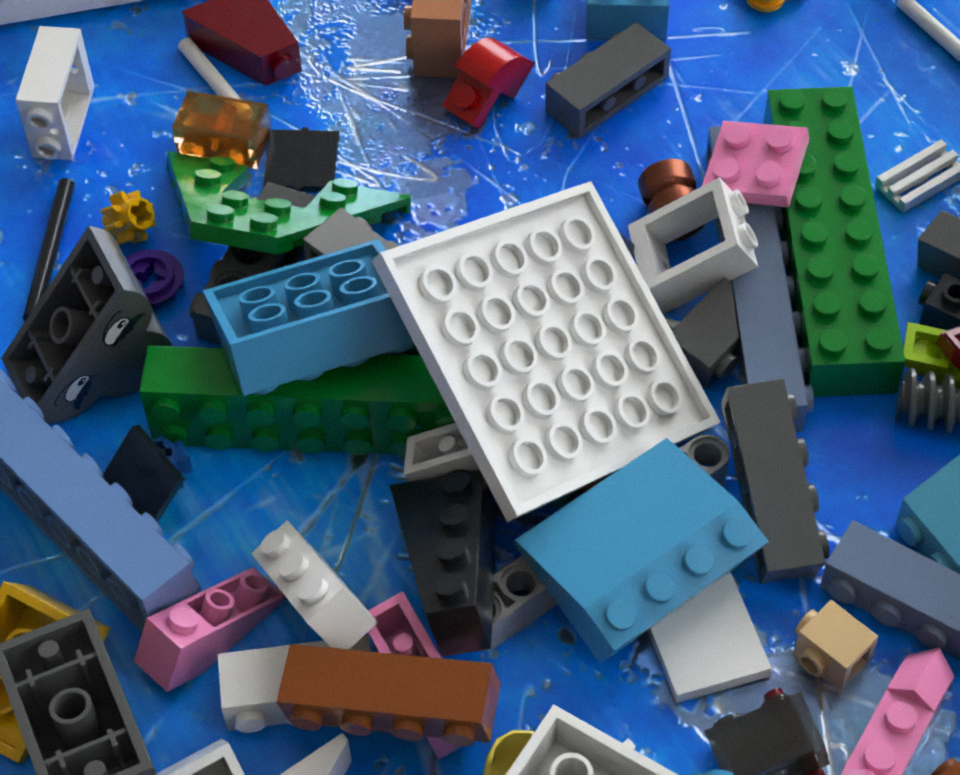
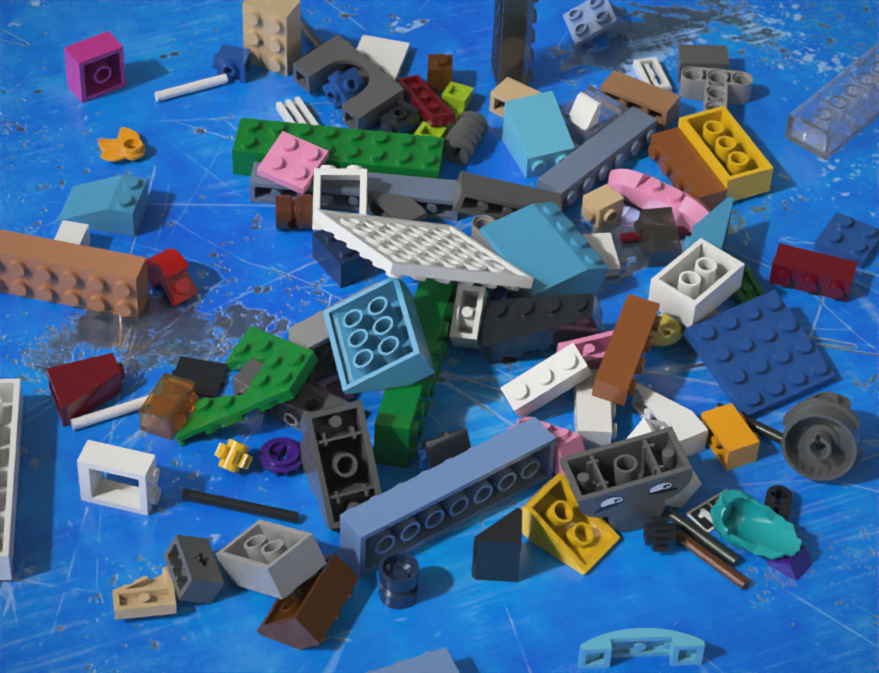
camera: 85 degrees left, 10 degrees down
dark grey brick [545,22,671,139] -> none

